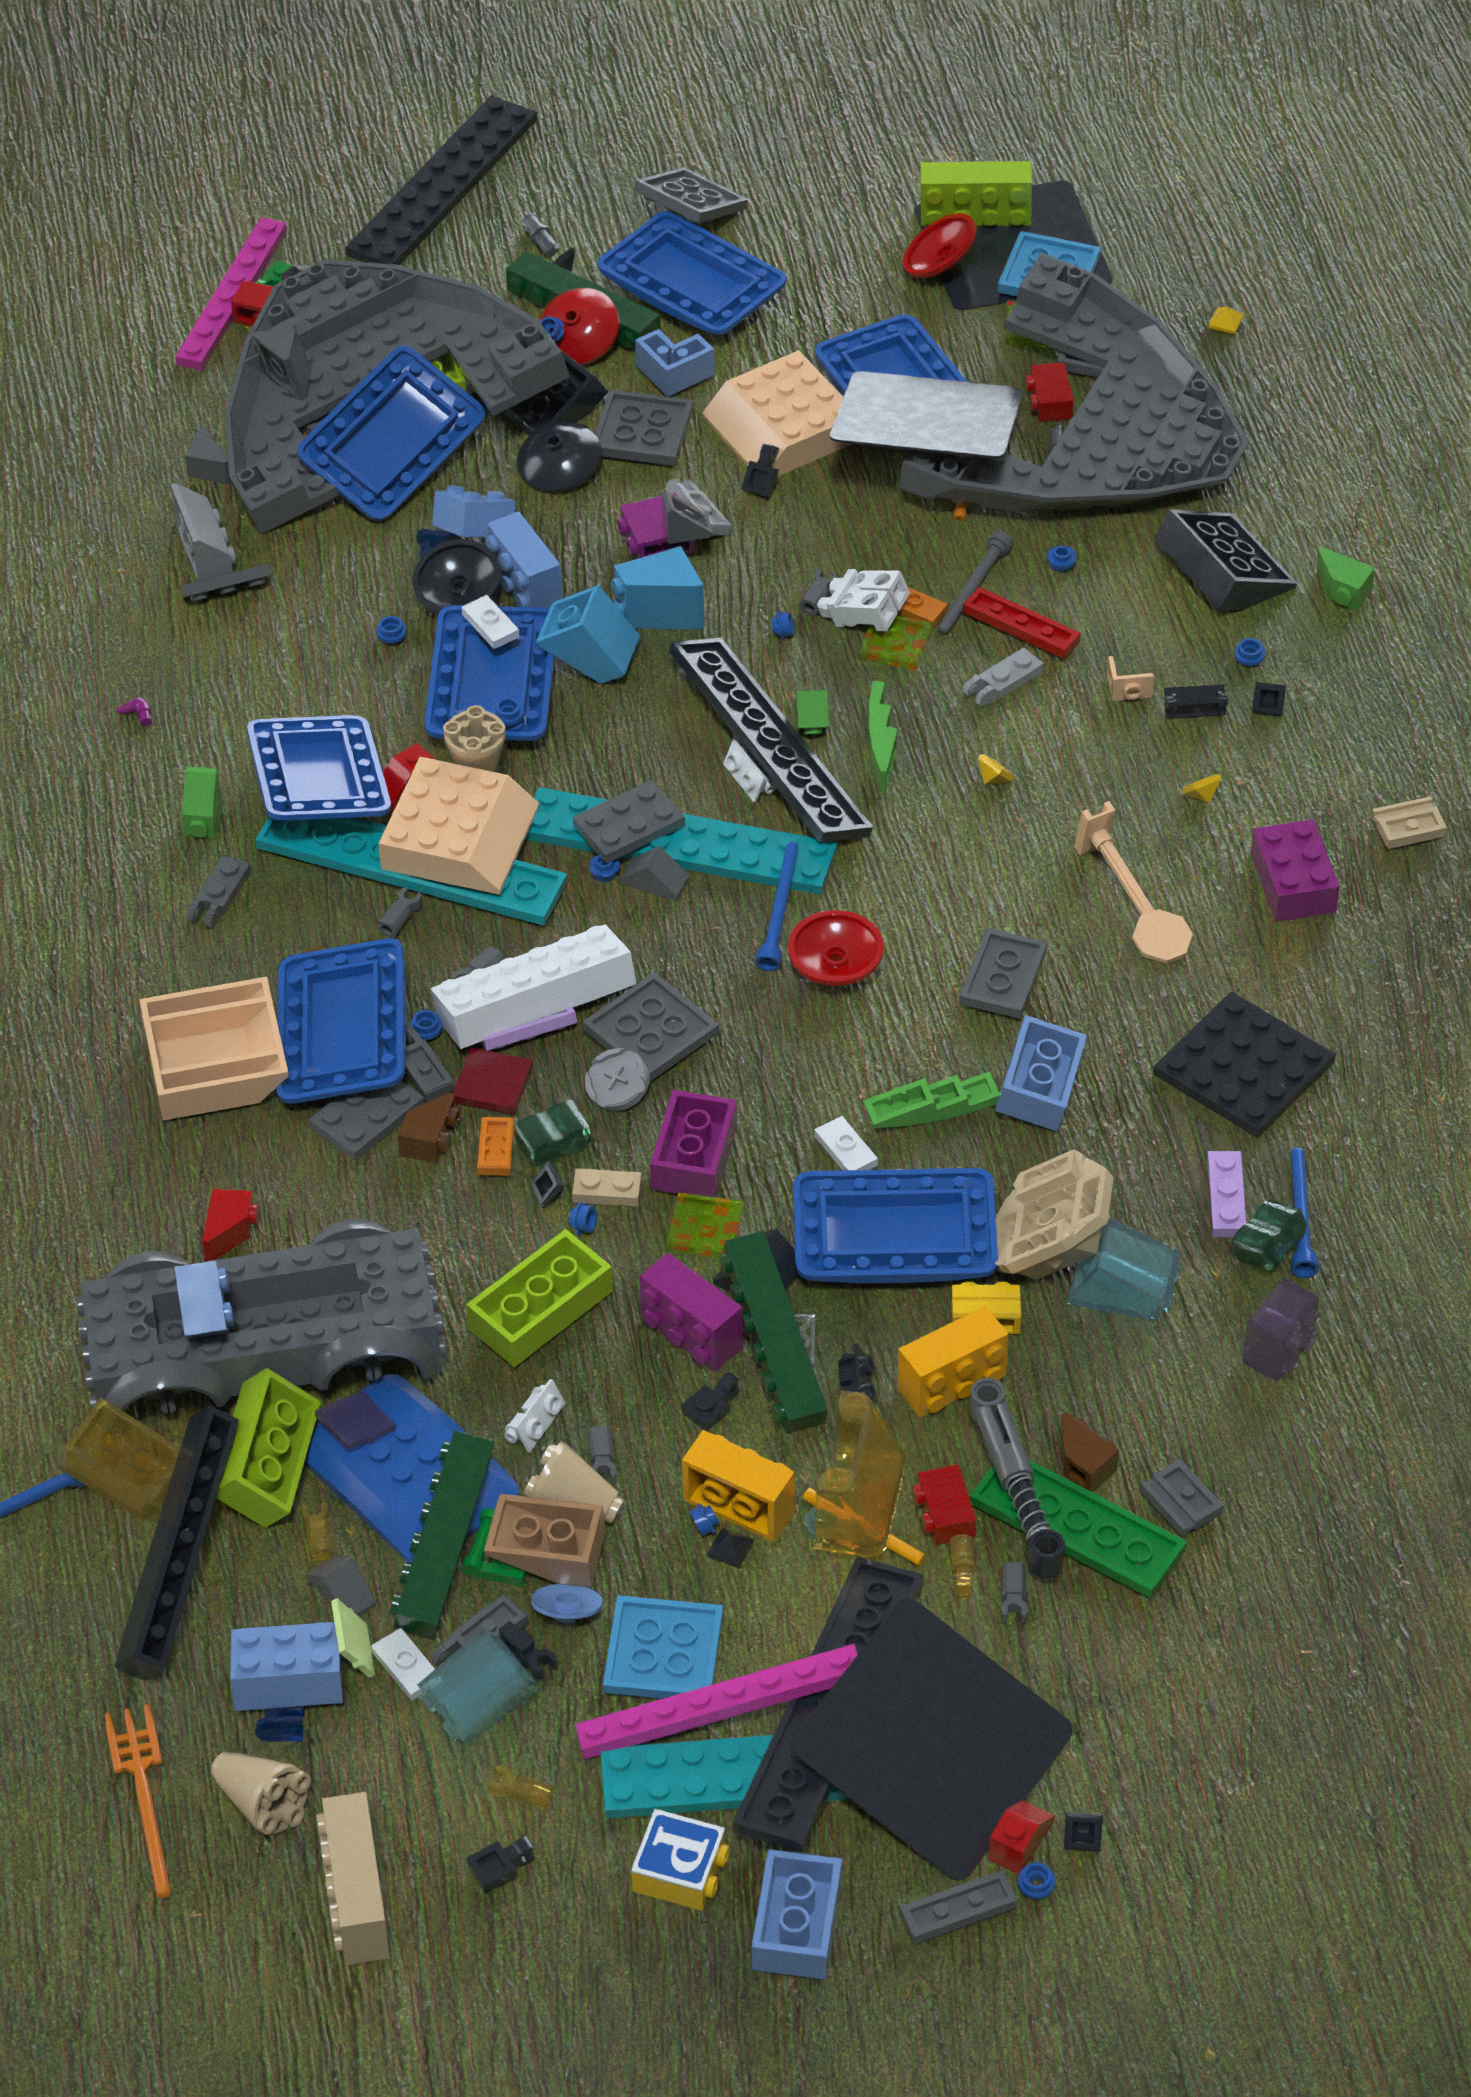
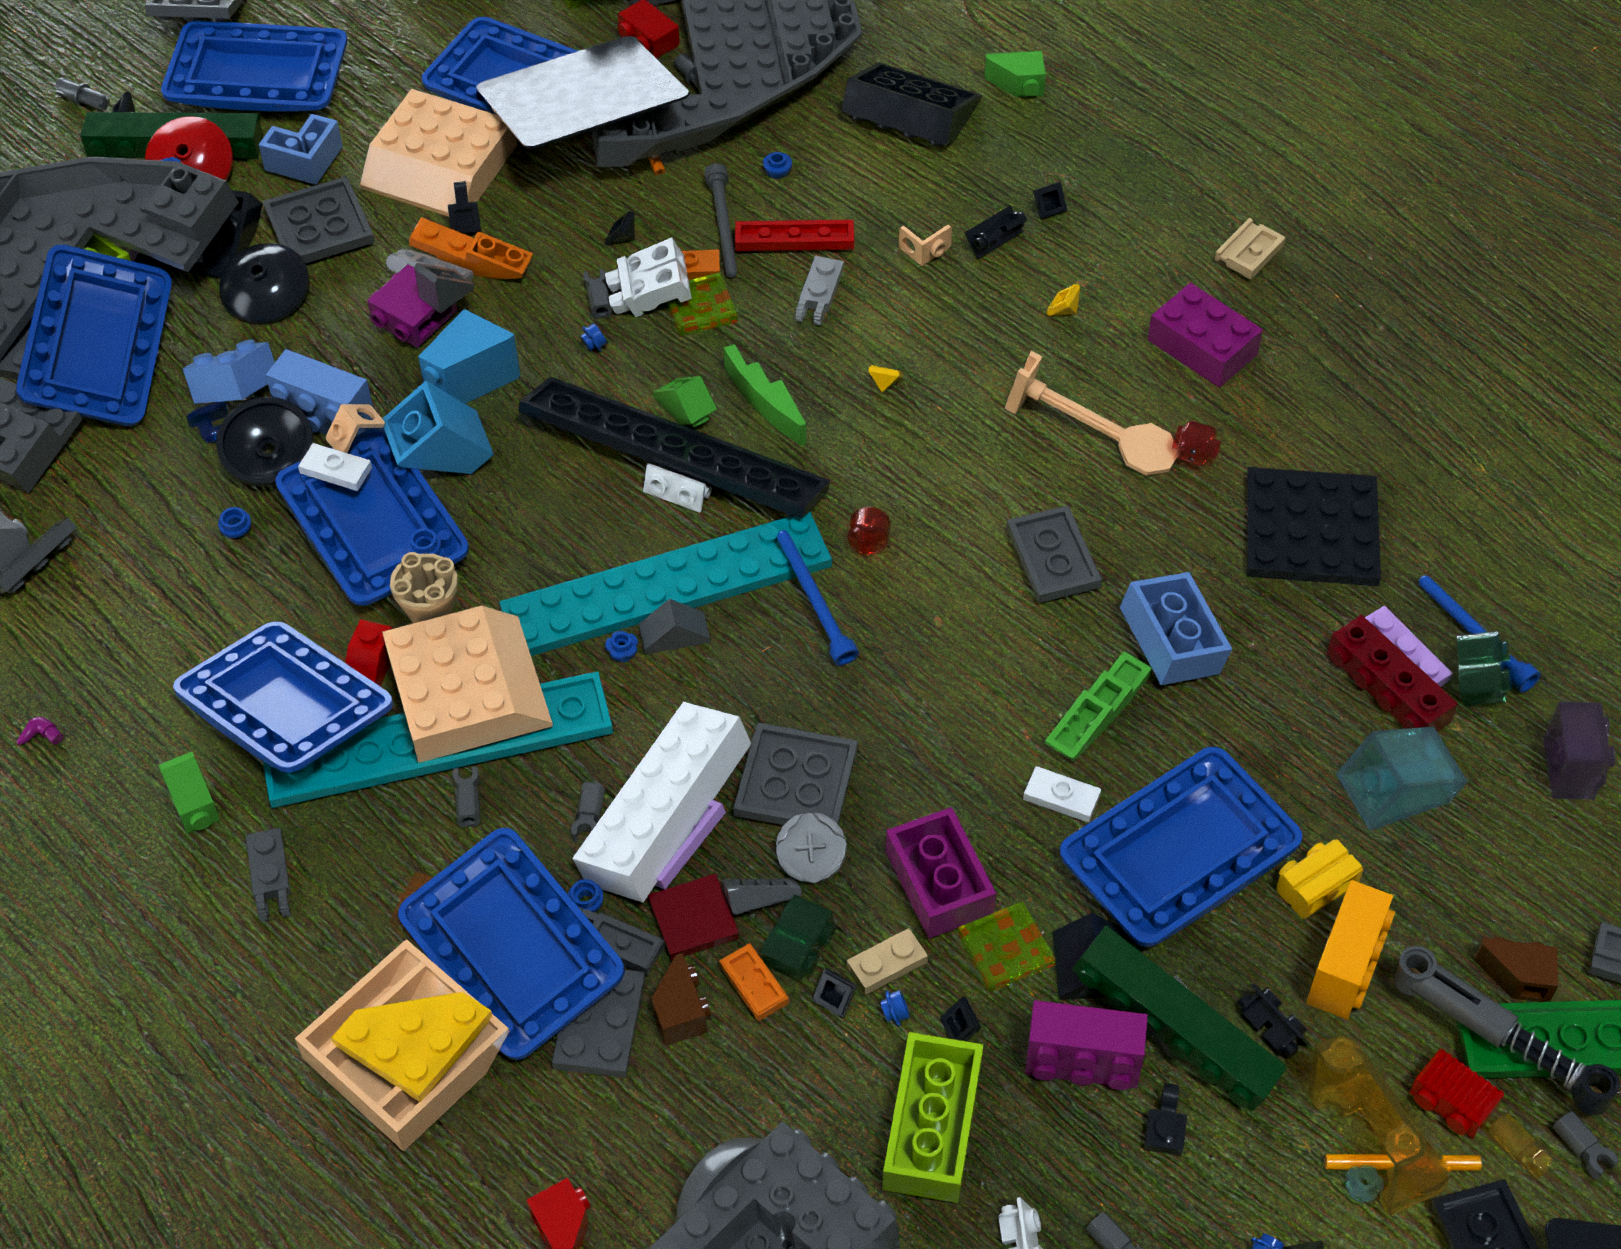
camera: 35 degrees left, 5 degrees up
dark grey plate [573,780,685,864] -> none
light orange brick [682,1430,795,1542] -> none
red dish [788,910,884,986] -> none
tan piece [994,1149,1114,1280] -> none
blue plate [1235,638,1265,666] -> none
none -> light nougat bracket [326,404,385,453]
none -> yellow plate [331,992,492,1102]
none -> orange slope [409,217,533,279]
none -> black slope [605,211,635,245]
none -> dark grey slope [721,878,802,915]
none -> clear red head [847,506,891,555]
none -> black slope [940,997,981,1042]
none -> clear red head [1172,421,1222,466]
none -> dark red brick [1327,614,1458,743]

